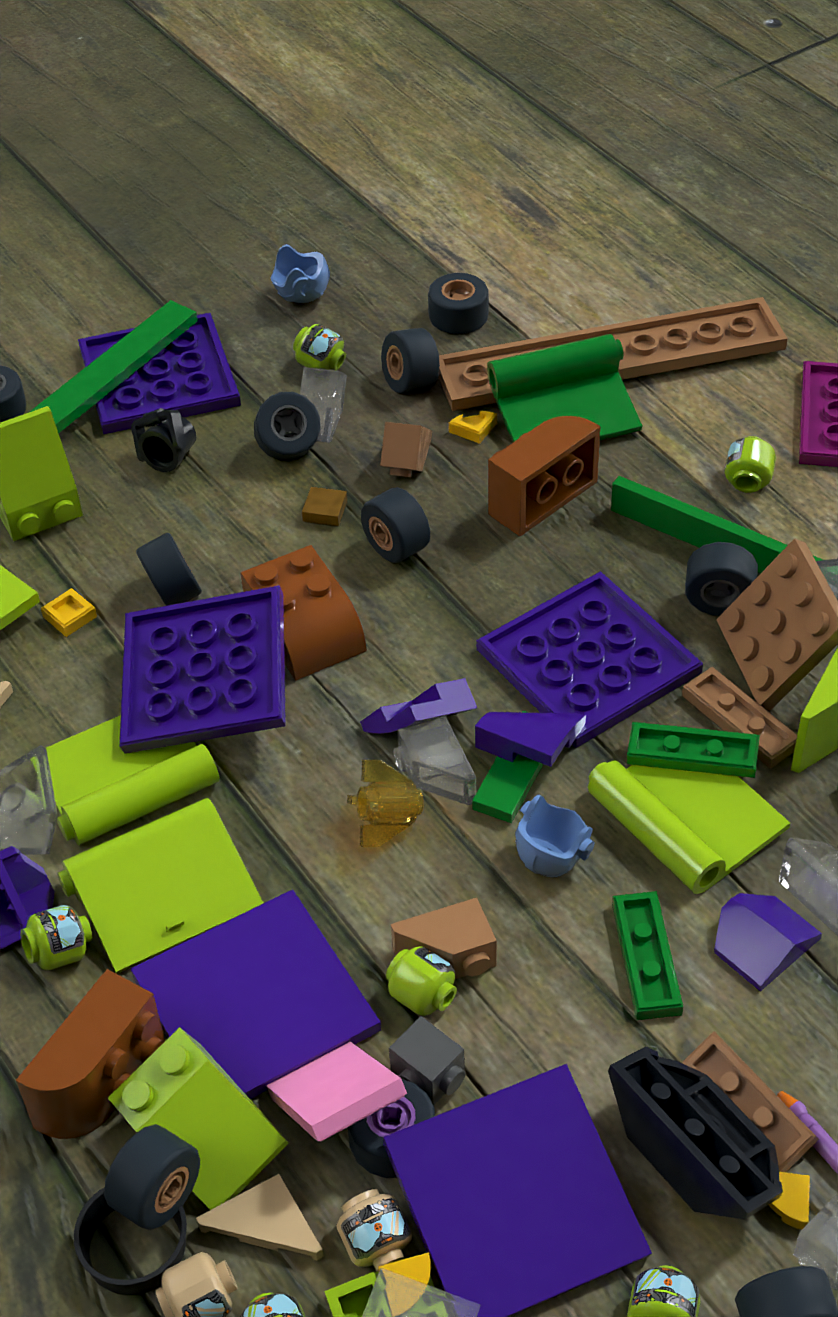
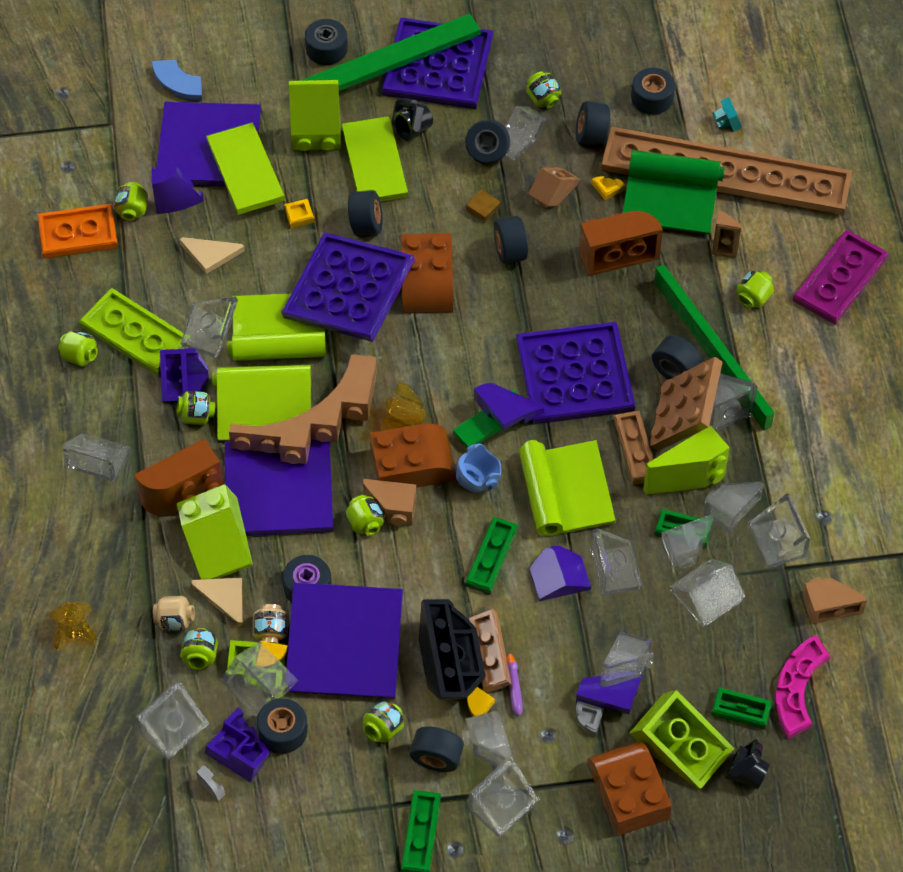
camera: 25 degrees right, 10 degrees up
black tyre [74,1187,187,1295] -> none
black wheel [104,1124,200,1230] -> none
bright pink tile [266,1042,407,1142] -> none
medium blue cap [271,244,330,303] -> none
dark purple slope [360,678,477,734] -> none
dark grey brick [389,1016,466,1106] -> none
clear slope [393,715,476,805] -> none
green tile [627,722,760,778] -> none
none -> medium nougat arch [229,354,377,464]
none -> lime tile [342,116,408,202]
none -> dark orange brick [370,424,457,487]
none -> medium nougat slope [712,210,742,257]
none -> teal tile [713,97,742,132]

